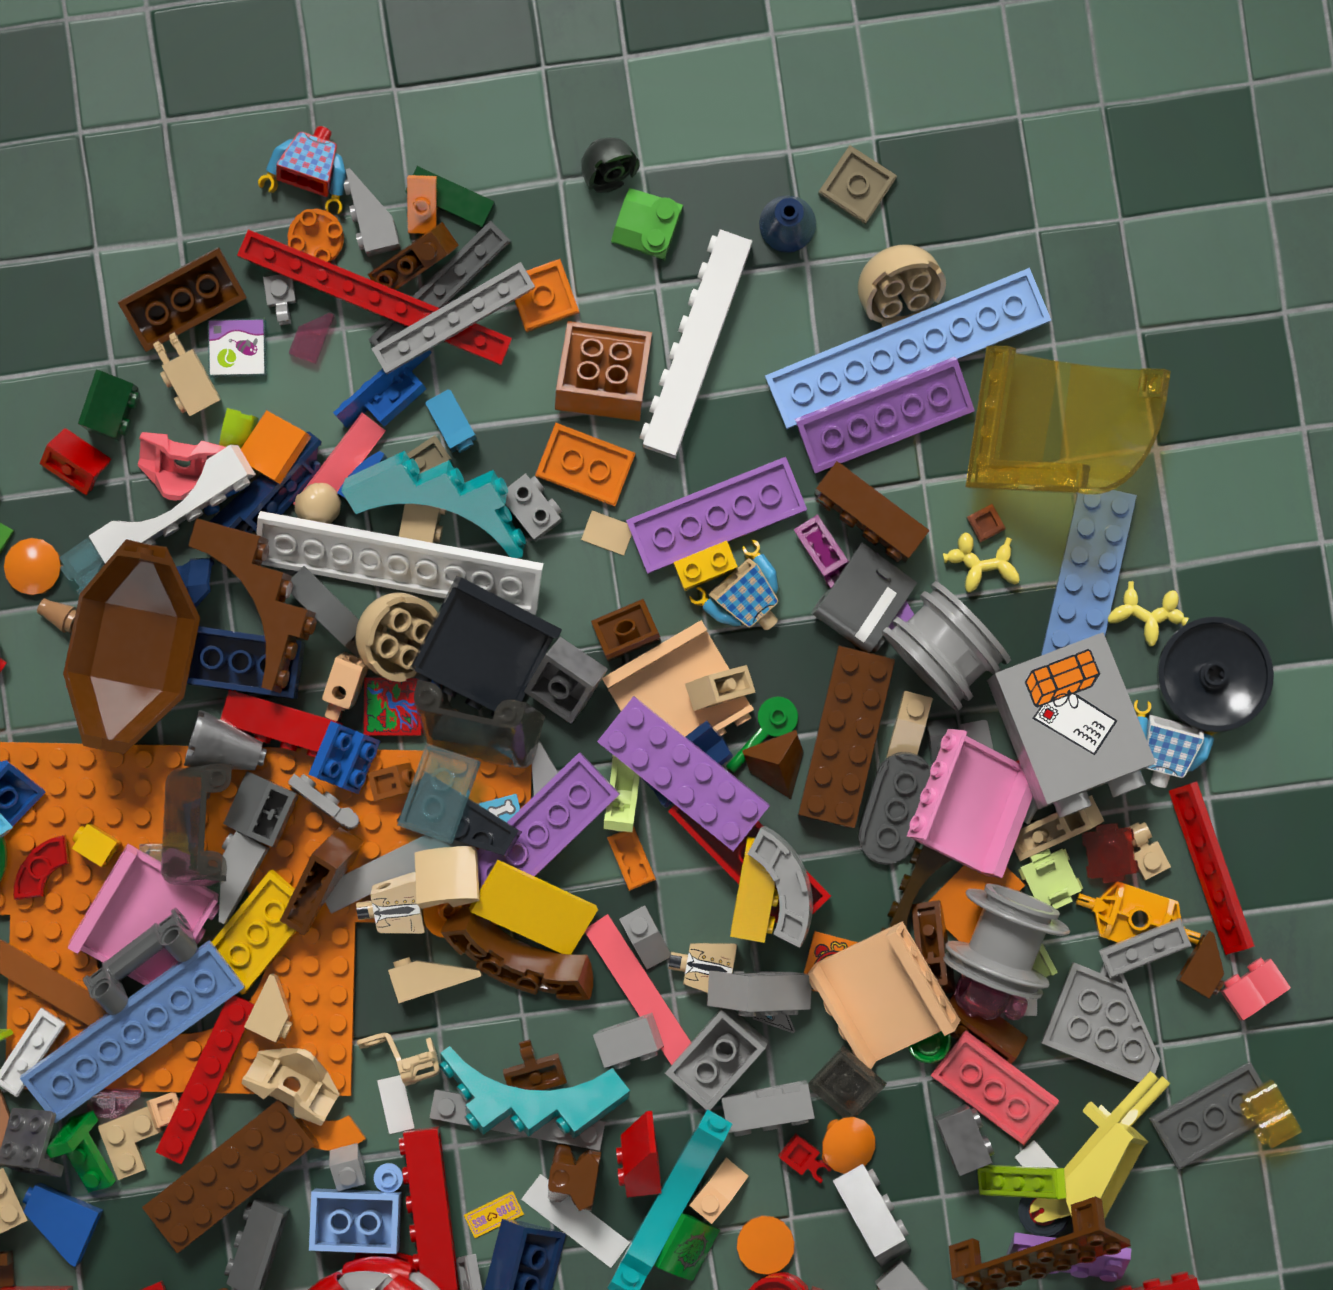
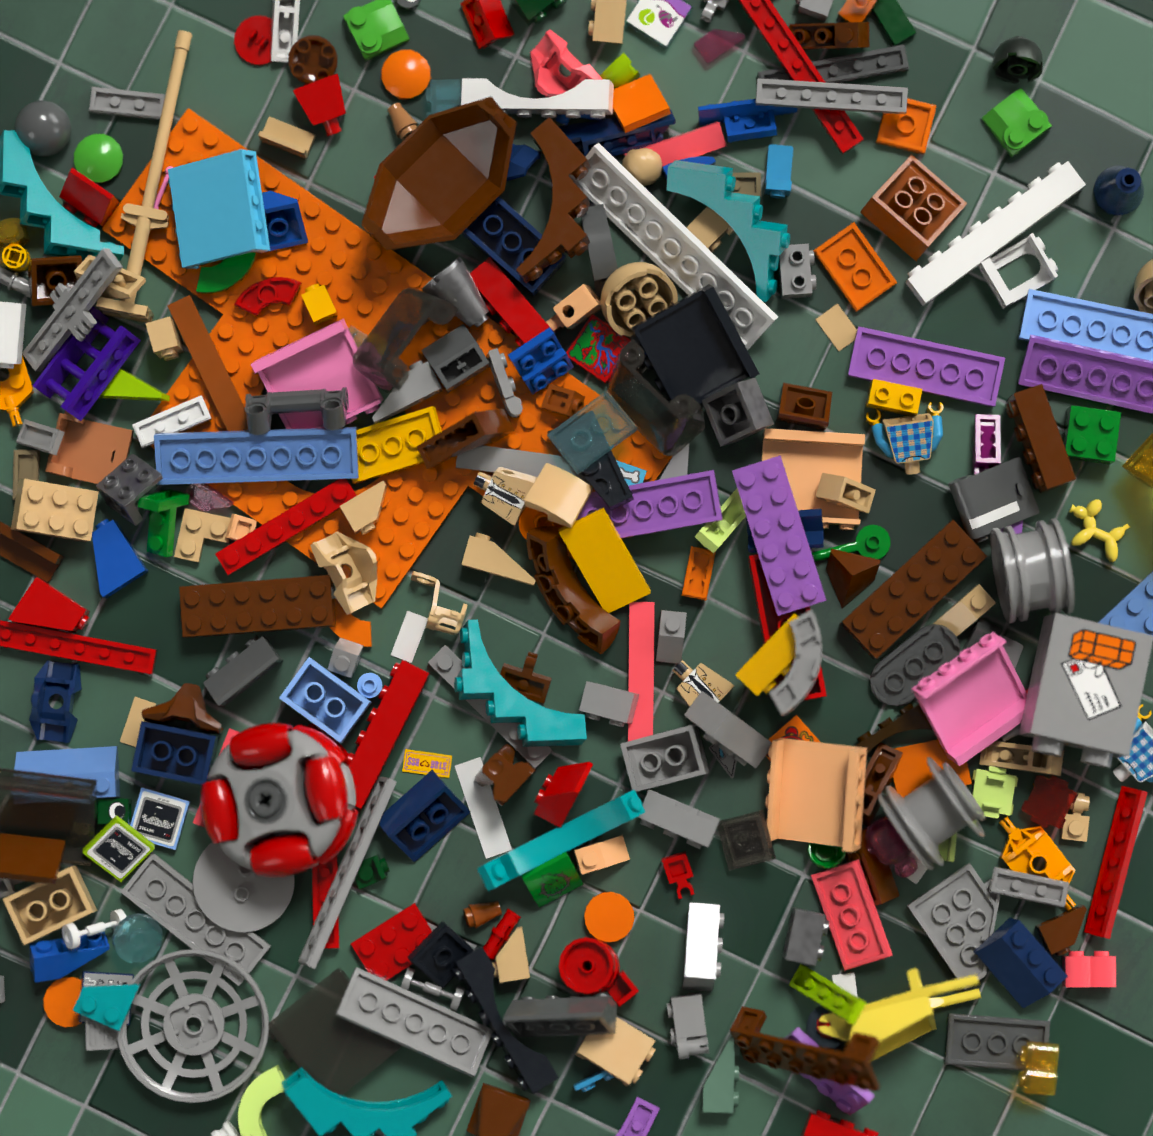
camera: 25 degrees right, 0 degrees up
orange dish [822,1117,875,1174] -> none
copper tile [967,504,1006,543] -> none
none -> dark blue slope [974,918,1068,1008]
none -> white panel [978,233,1058,309]
none -> green brick [1063,405,1121,465]

